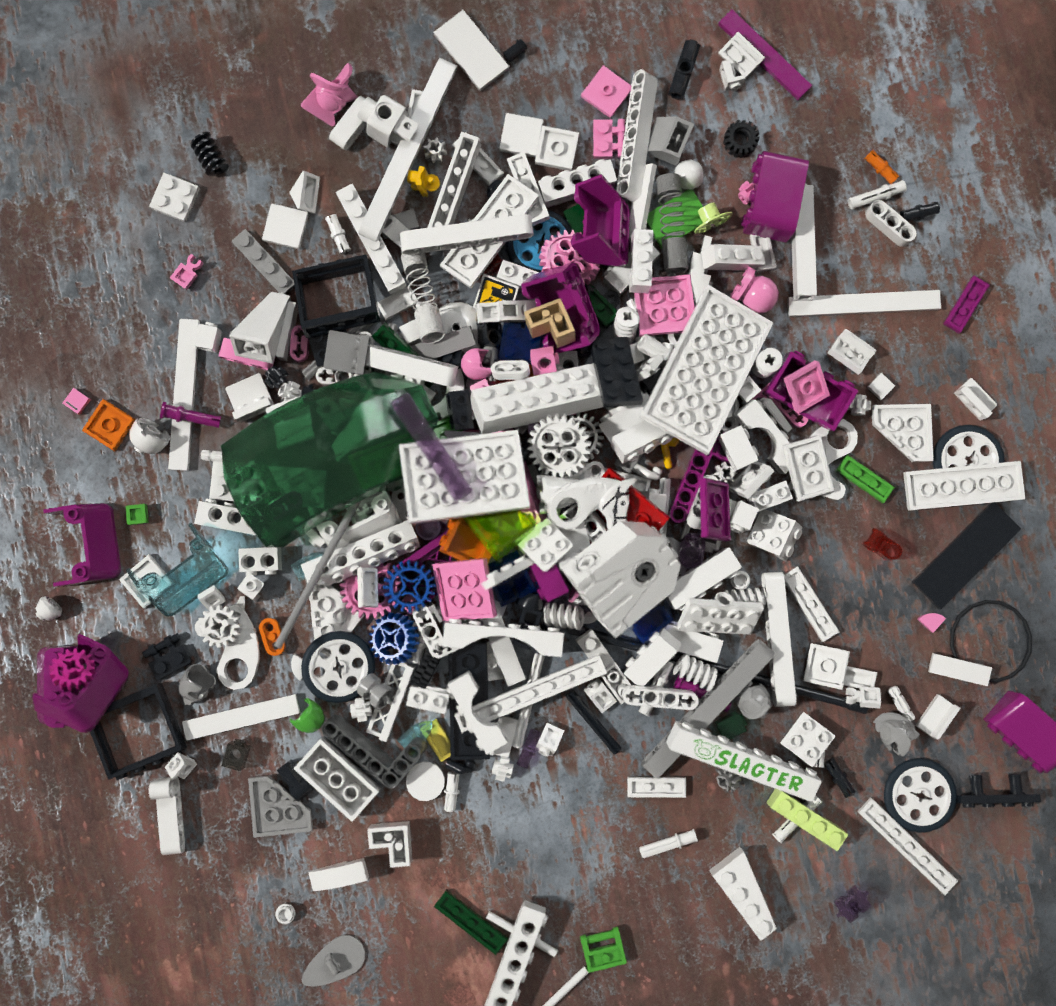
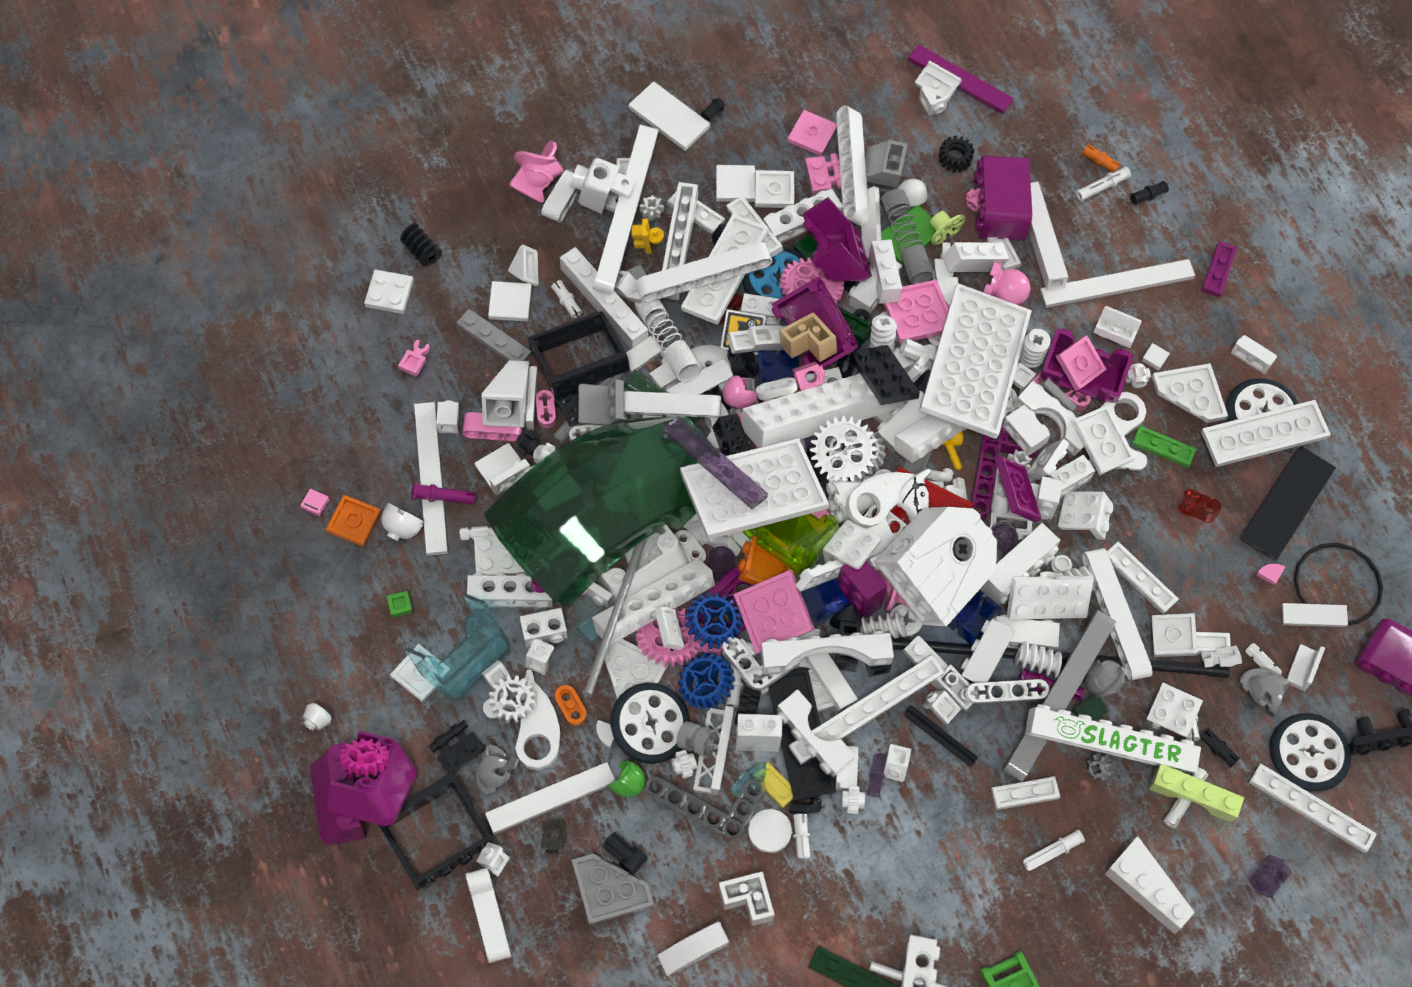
camera: 15 degrees left, 20 degrees down
magenta windscreen [43,503,121,587] -> none
white brick [294,736,381,821] -> none
white axle [512,653,544,748] -> none
white pin [638,661,675,717] -> none
black piece [668,39,701,100] -> none
white beam [865,200,917,247] -> none

